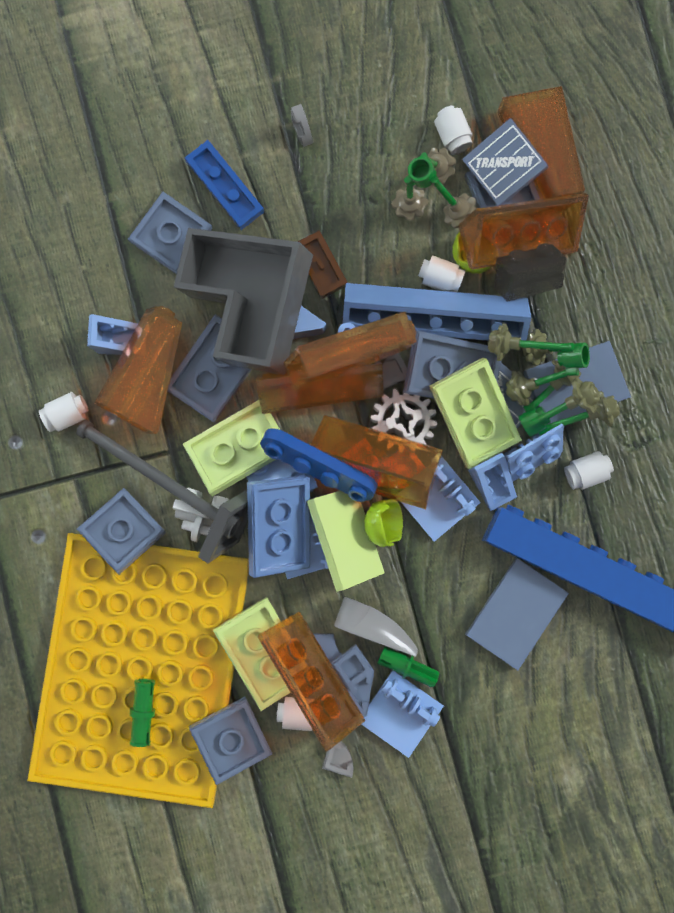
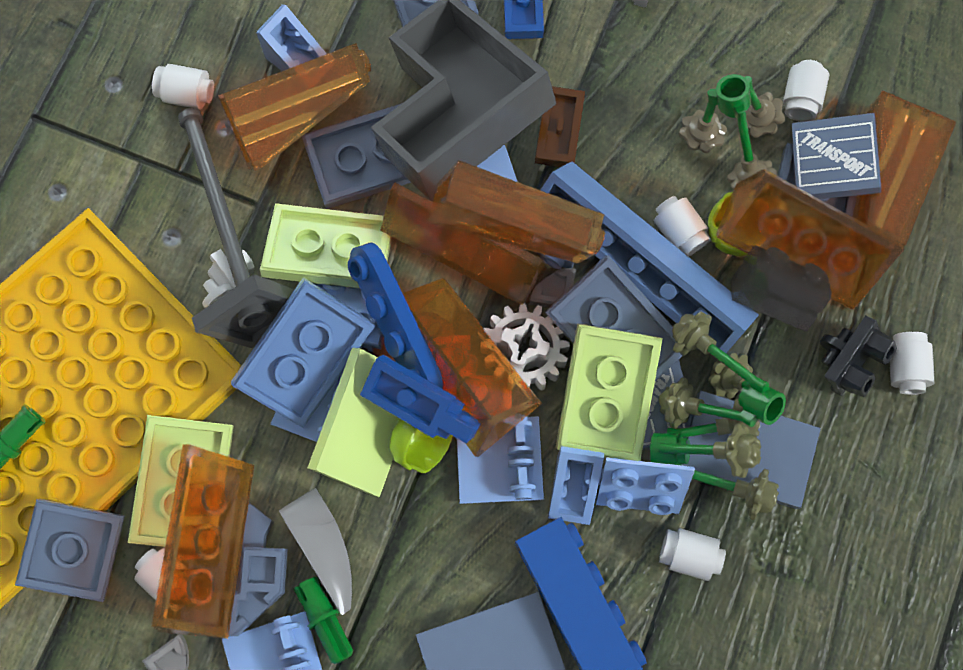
camera: 40 degrees right, 10 degrees down
sand blue tile [77,488,166,575] -> none
none -> blue hinge [360,355,482,444]
none -> black hips [820,315,897,397]
none -> white brick [890,332,934,395]

